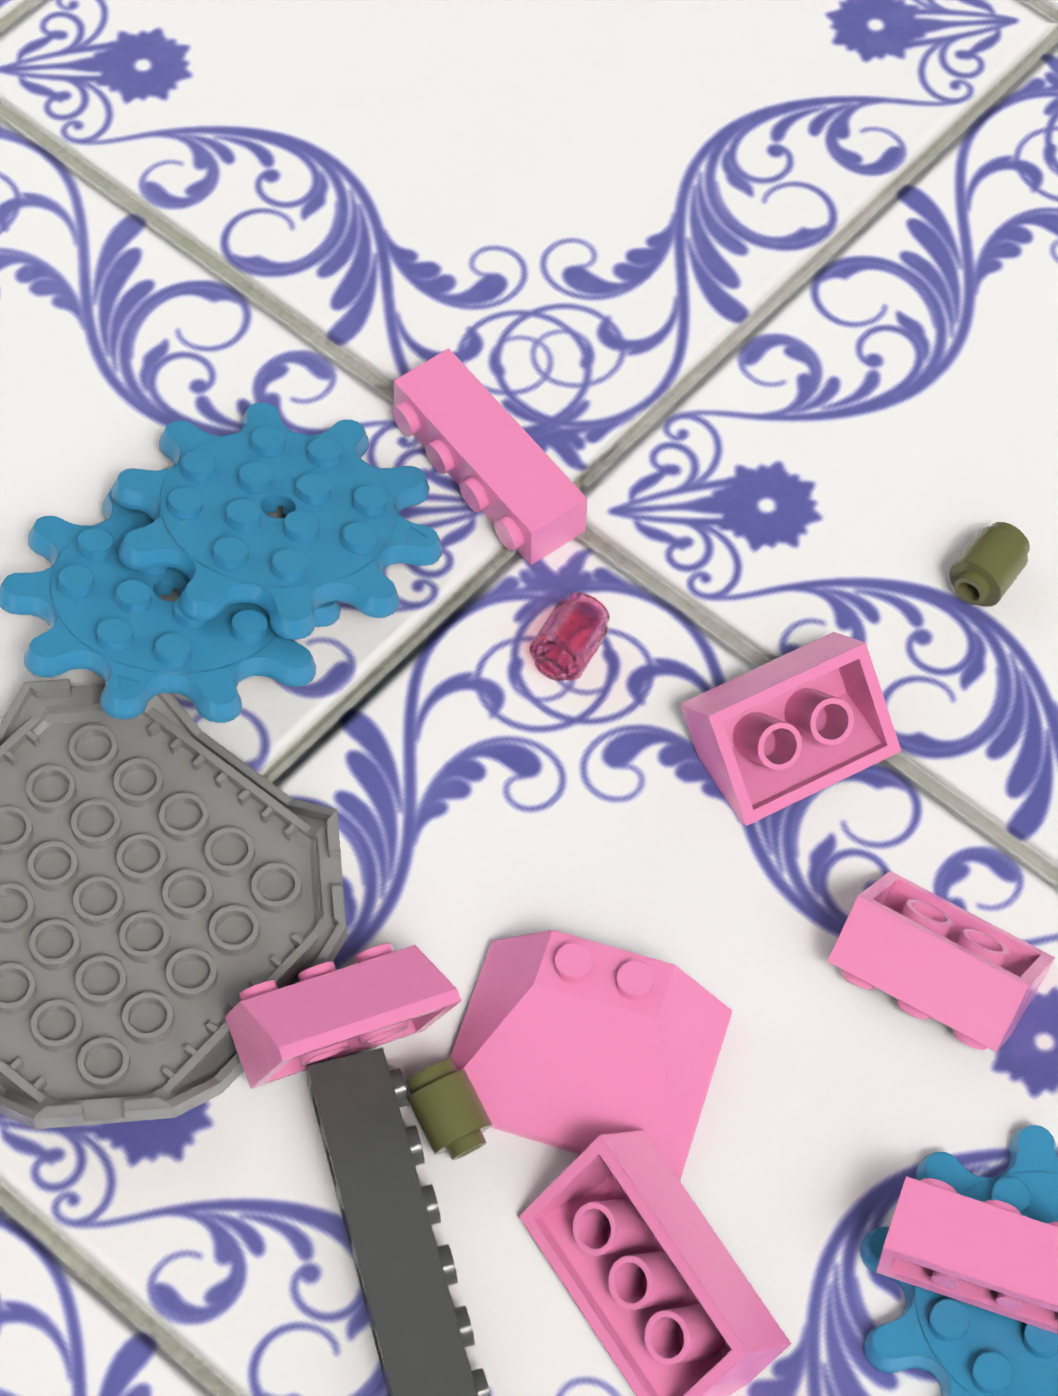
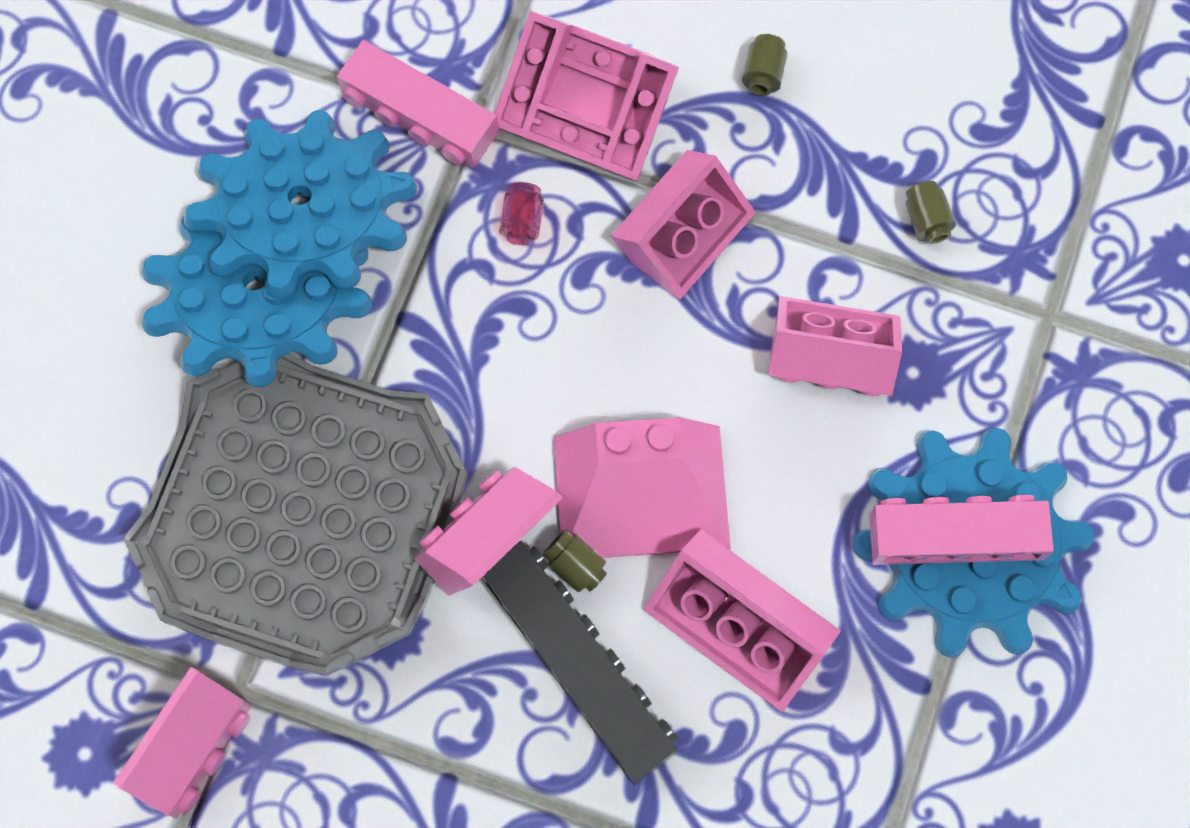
camera: 20 degrees left, 15 degrees up
none -> bright pink slope [494,11,679,181]

